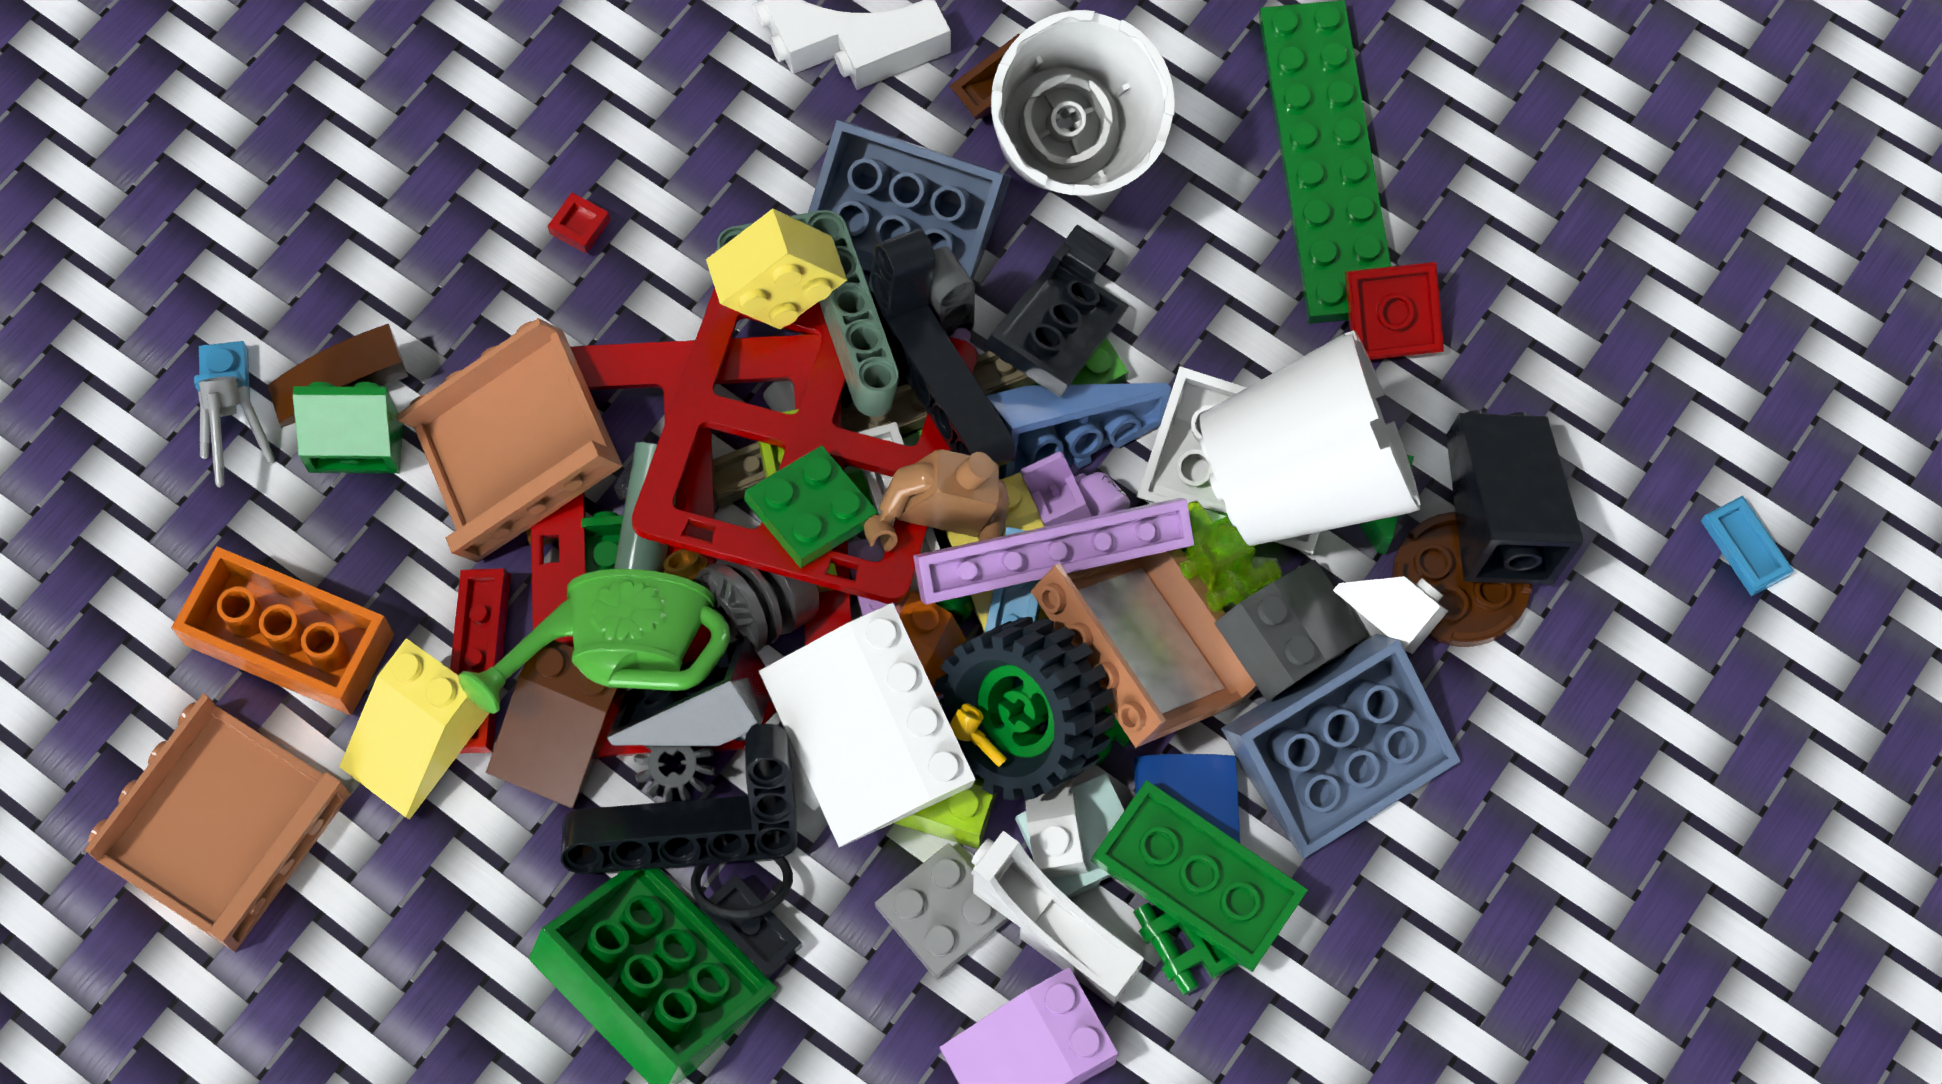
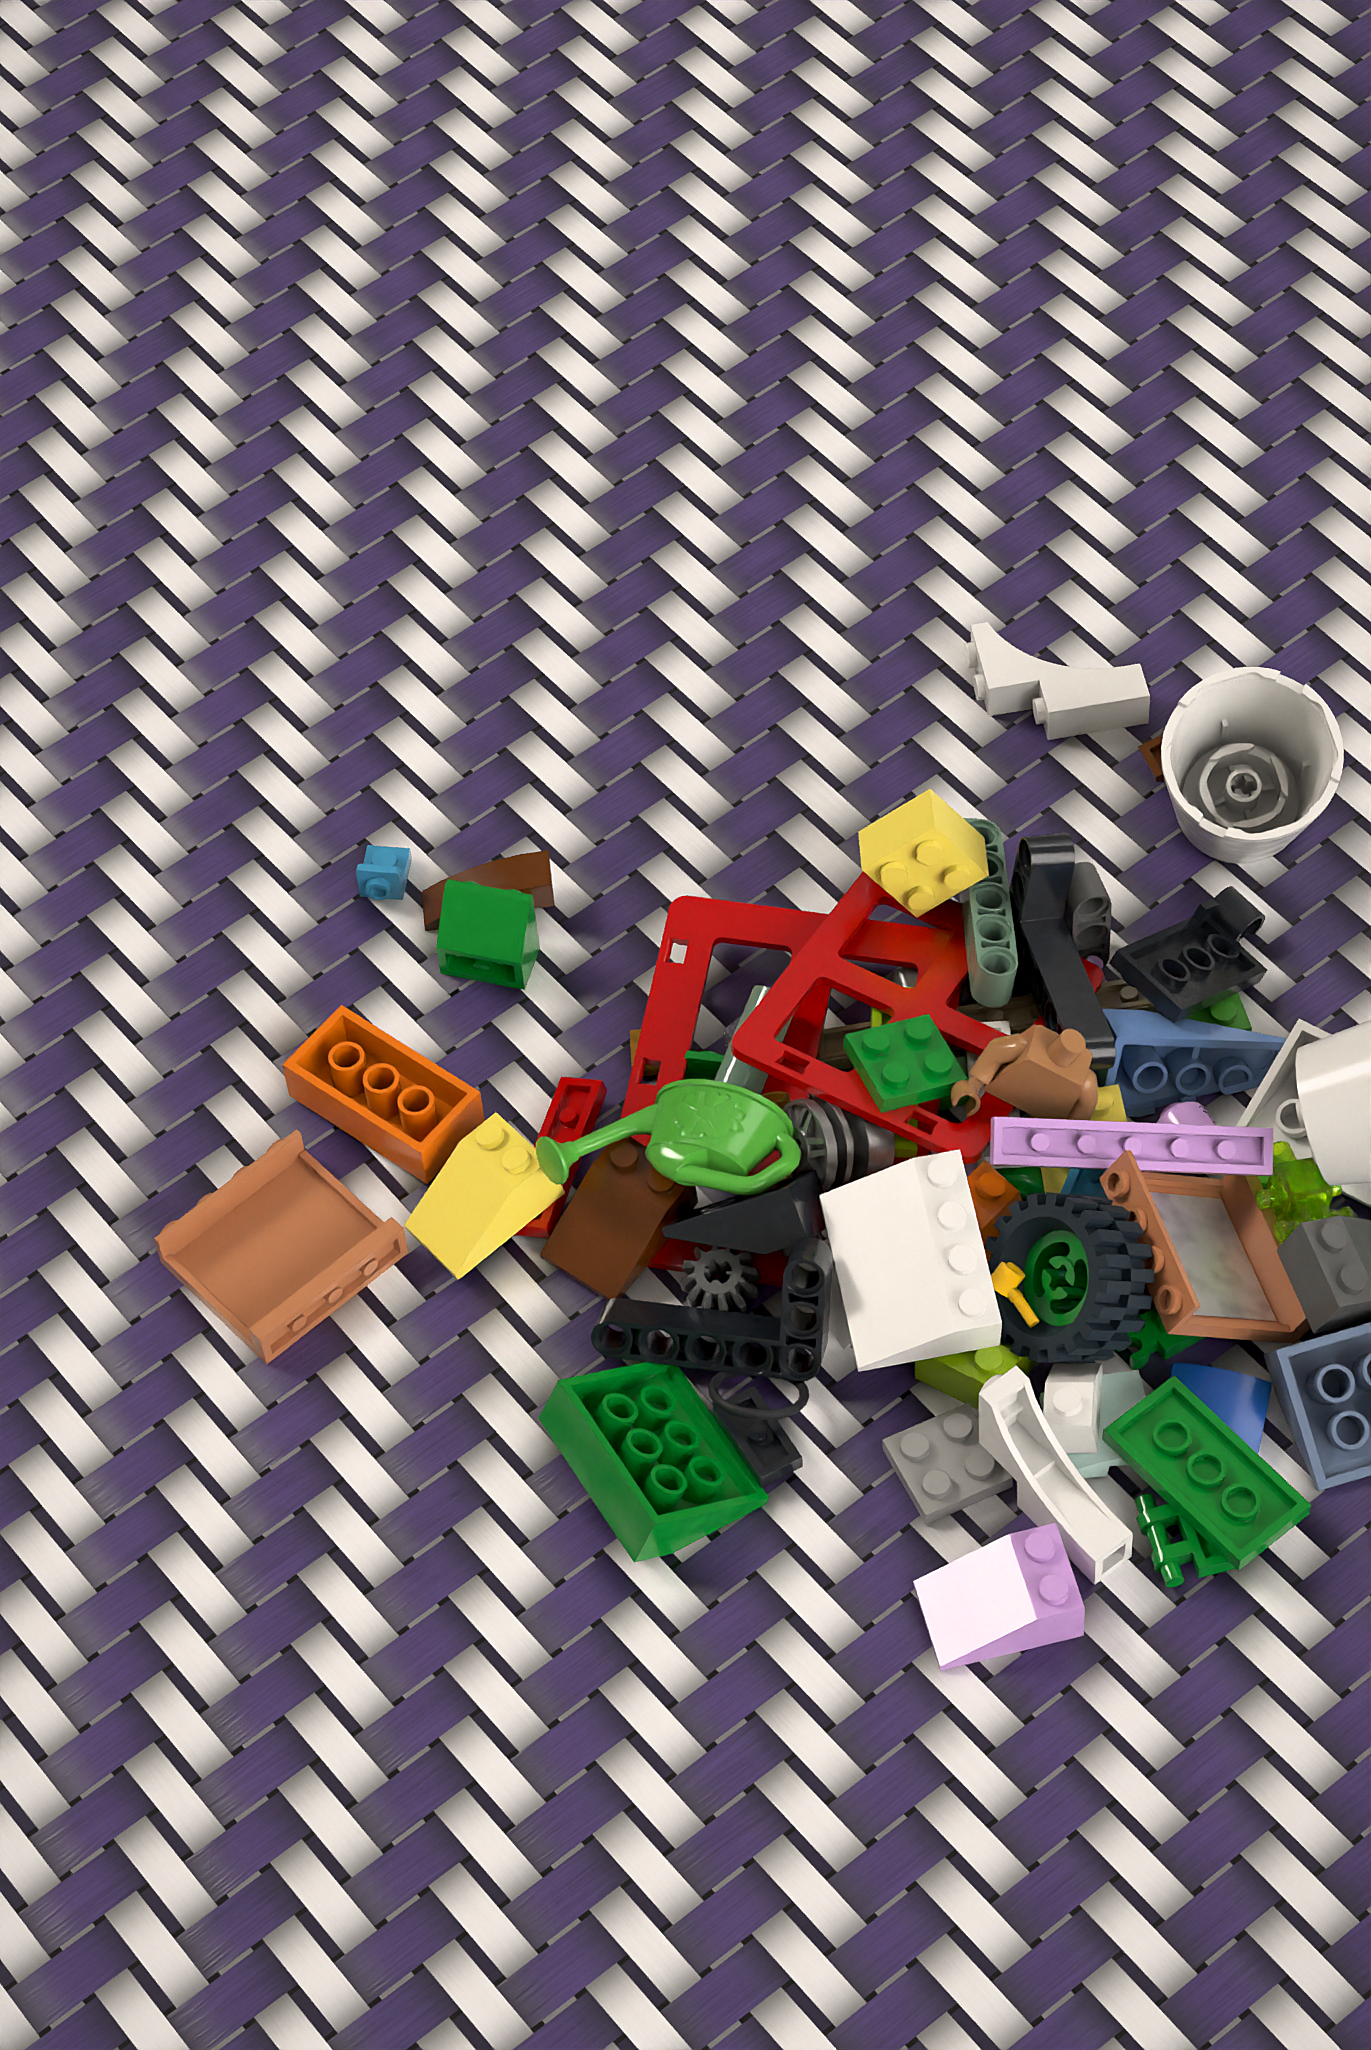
camera: 20 degrees right, 15 degrees down
light grey plant [198,376,275,488] -> none
nougat panel [396,318,623,562] -> none
red plate [547,192,611,254] -> none
sand blue slope [808,120,1011,281] -> none
lavender bracket [1021,452,1092,527] -> none

